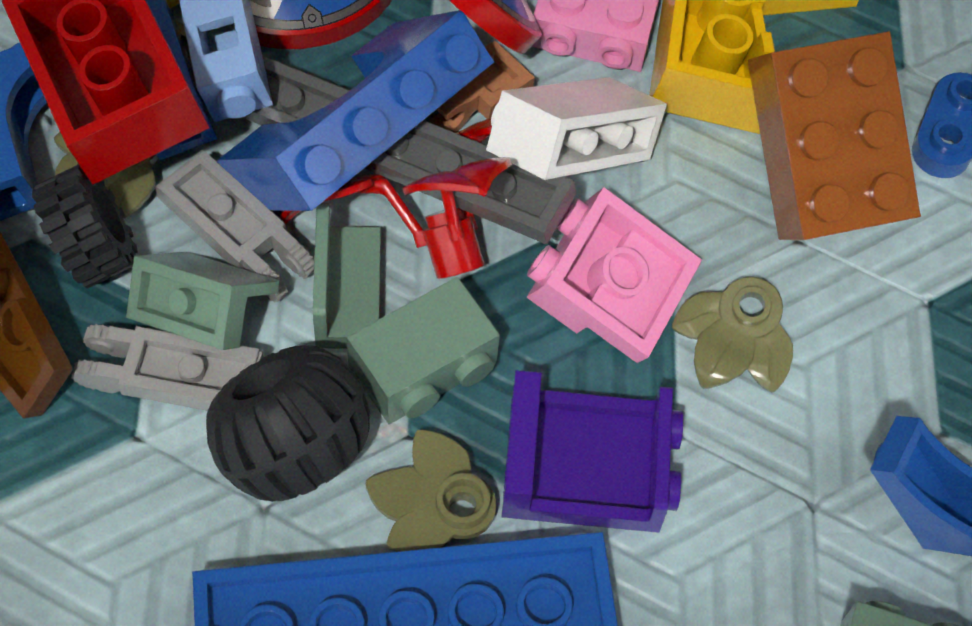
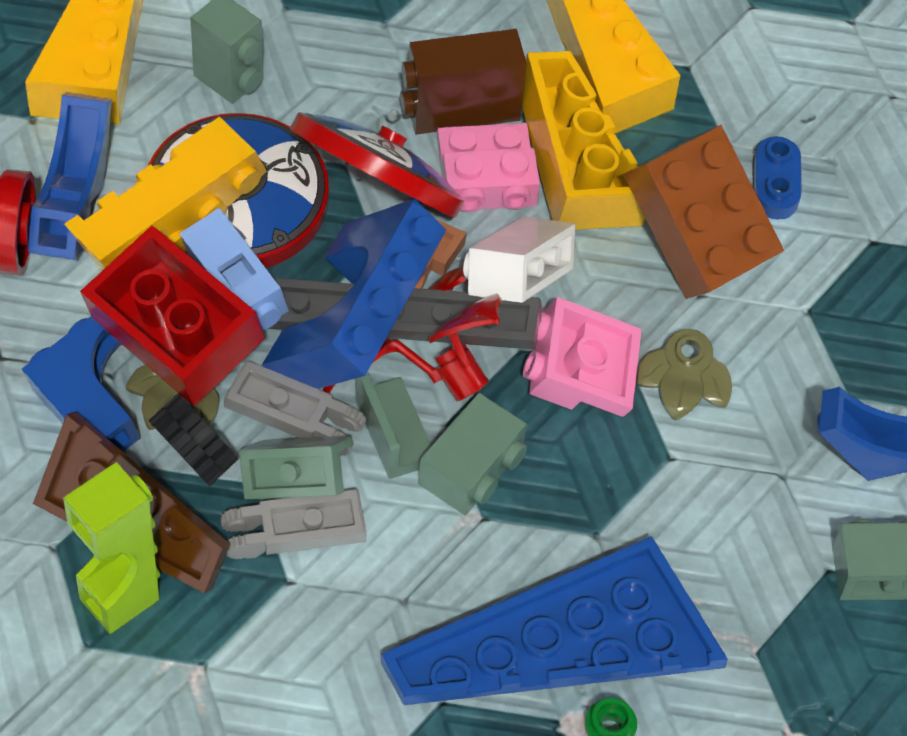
camera: 20 degrees left, 5 degrees down
black wheel [206,345,370,502] -> none
olive plate [365,430,496,552] -> none
dark purple panel [501,370,683,533] -> none

